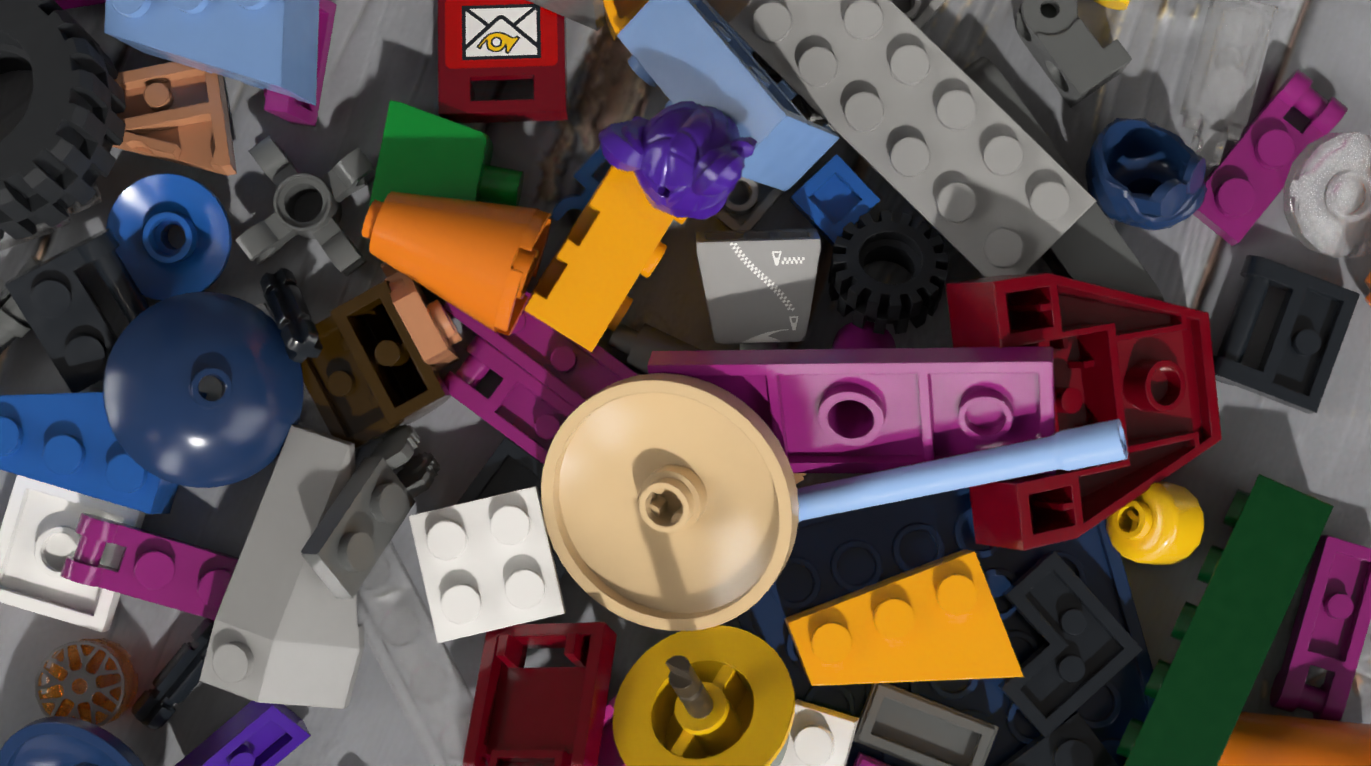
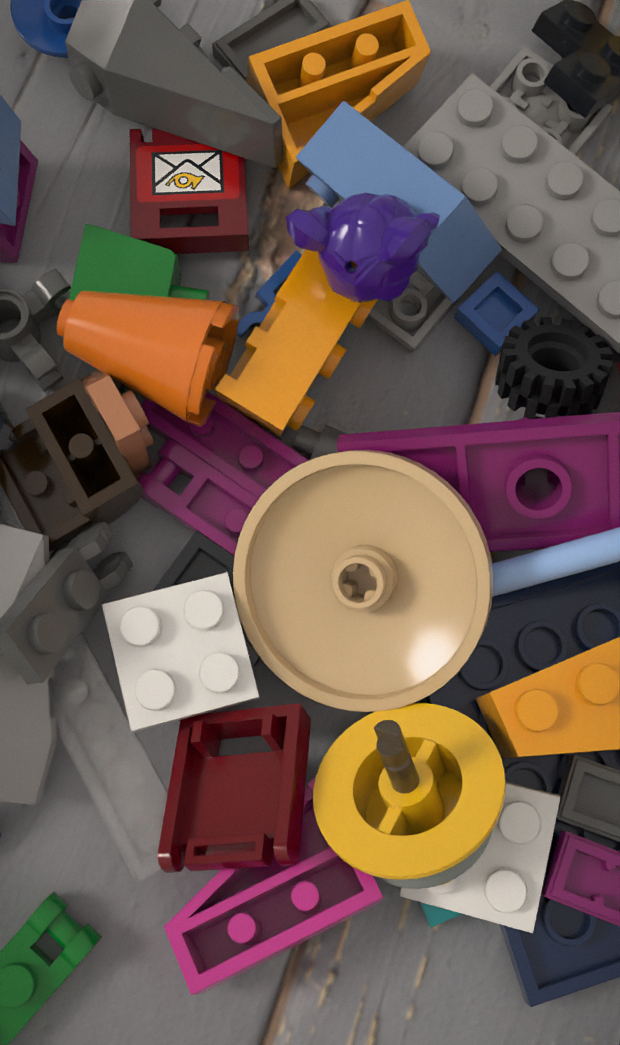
camera: 10 degrees left, 10 degrees down
light grey torso [696,228,821,350] -> none

